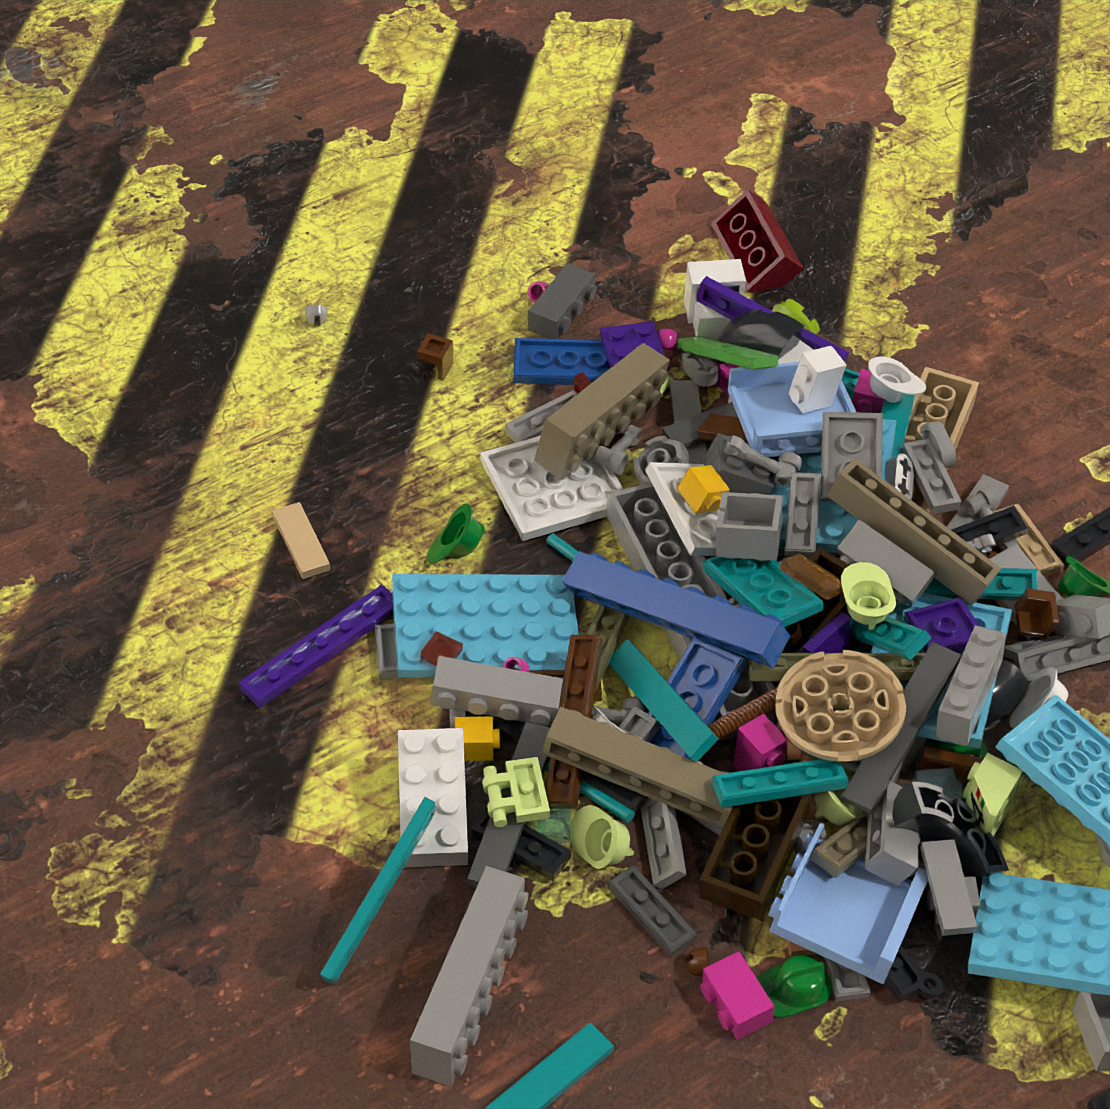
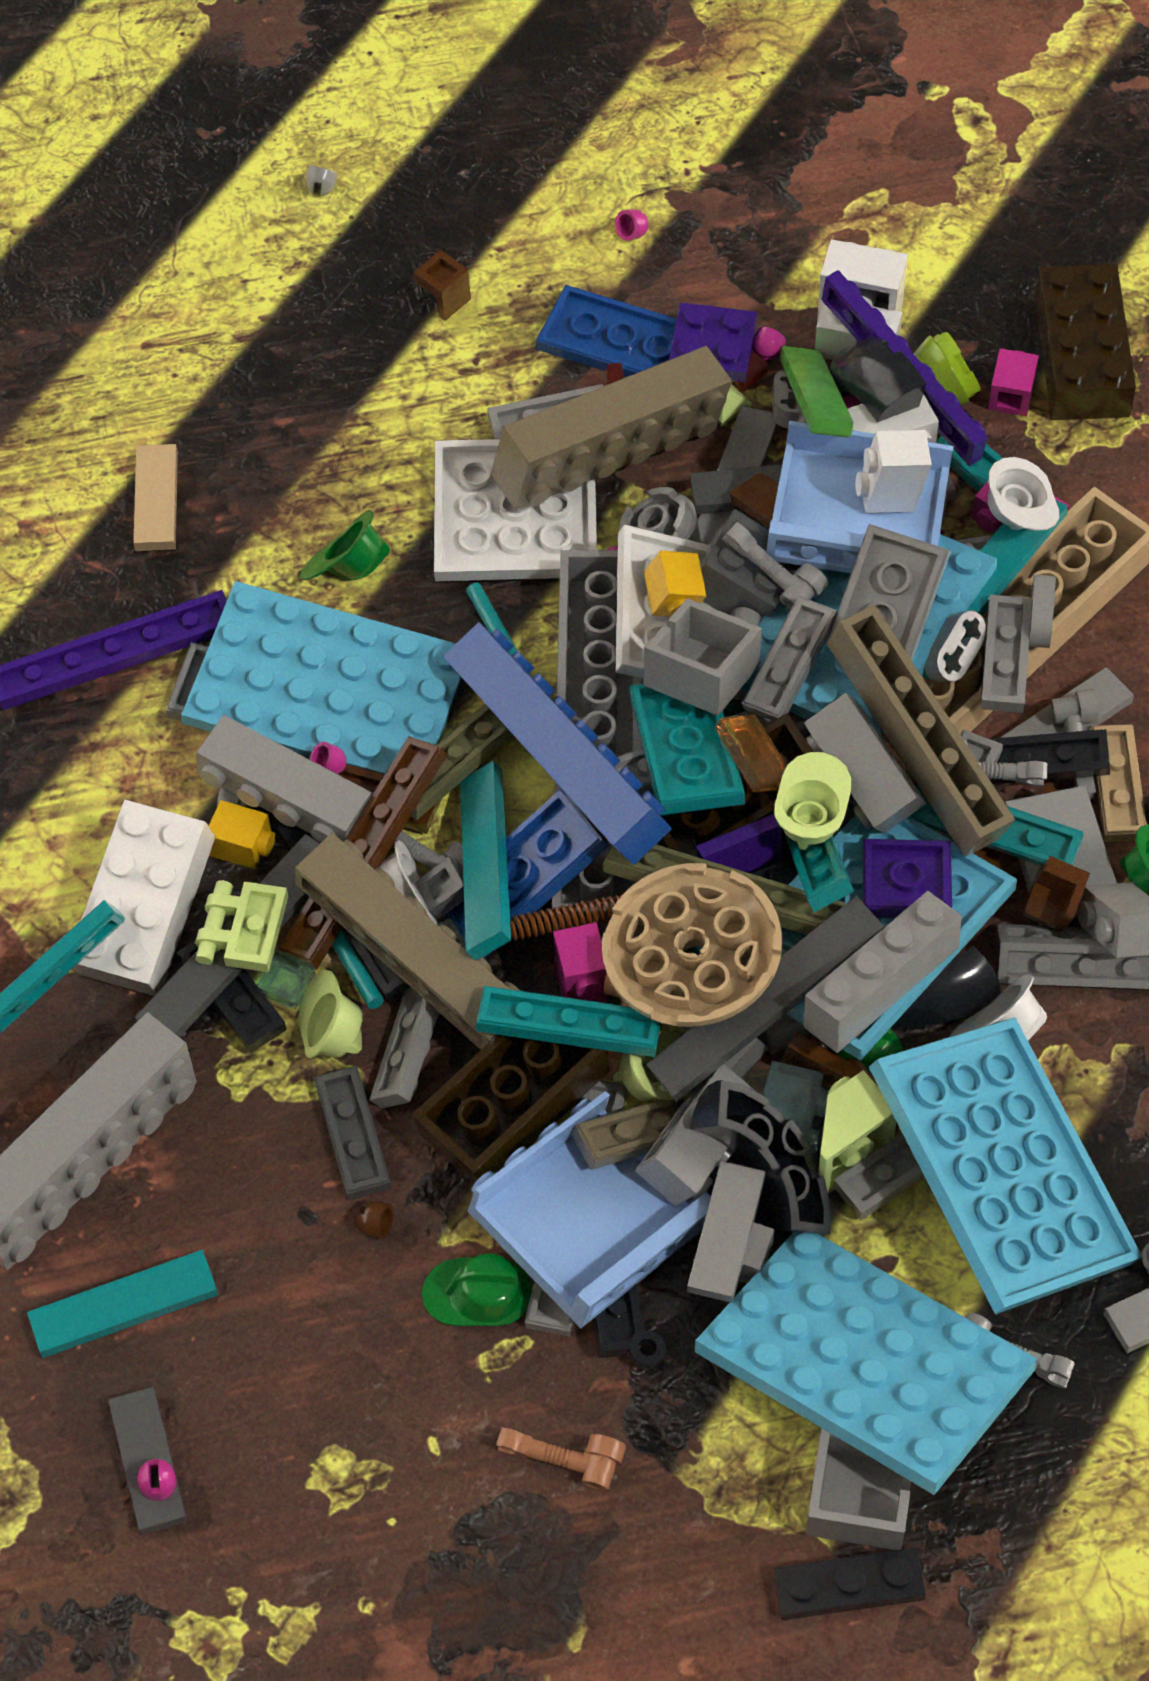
camera: 25 degrees right, 10 degrees up
clear red tile [420,631,463,666] -> none
dark grey brick [528,263,597,339] -> none
light grey brick [594,425,642,475] -> none
dark pink brick [700,951,774,1040] -> none
dark red slope [711,189,804,293] -> none
none -> nougat brick [496,1427,627,1491]
none -> light grey plate [833,1133,925,1220]
none -> dark pink brick [988,349,1039,417]
none -> dark brown brick [1035,264,1136,420]

